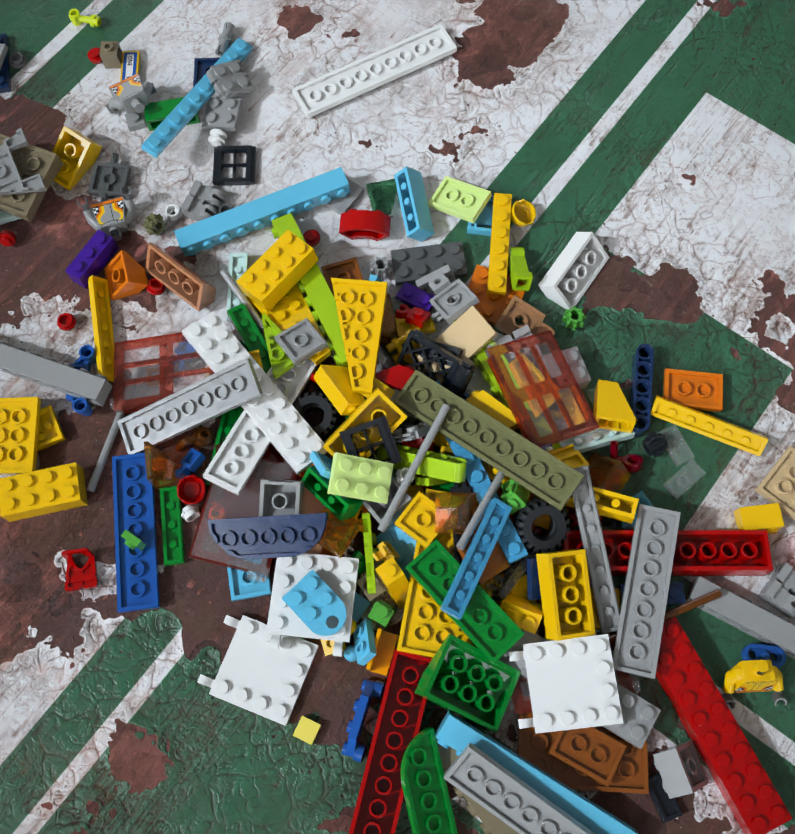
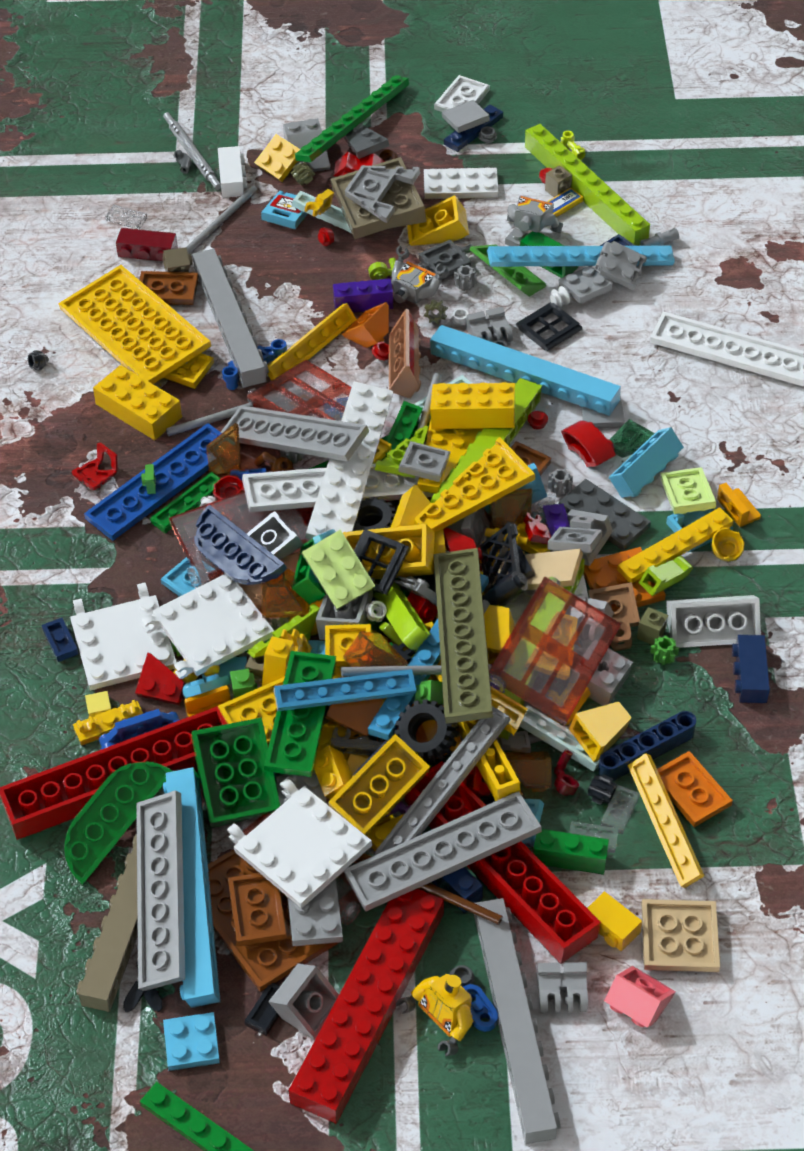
camera: 50 degrees right, 20 degrees down
red plate [57,313,76,331] -> none
medium azure plate [282,569,347,636] -> none
light grey piece [378,404,450,533] -> none
none -> dark blue plate [41,618,79,662]
none -> yellow plate [73,700,143,746]
none -> red wing [135,653,185,705]
none -> lime plate [368,258,396,280]
none -> white plate [424,168,498,199]
none -> dark grey plate [450,965,474,987]
none -> light grey gear [454,265,477,291]
none -> bright green slope [470,244,546,297]
none -> lime brick [525,124,650,246]
none -> green brick [533,829,609,875]
none -> olive brick [637,607,669,645]
none -> light orange panel [717,483,761,527]
none -> dark blue brick [732,635,770,703]

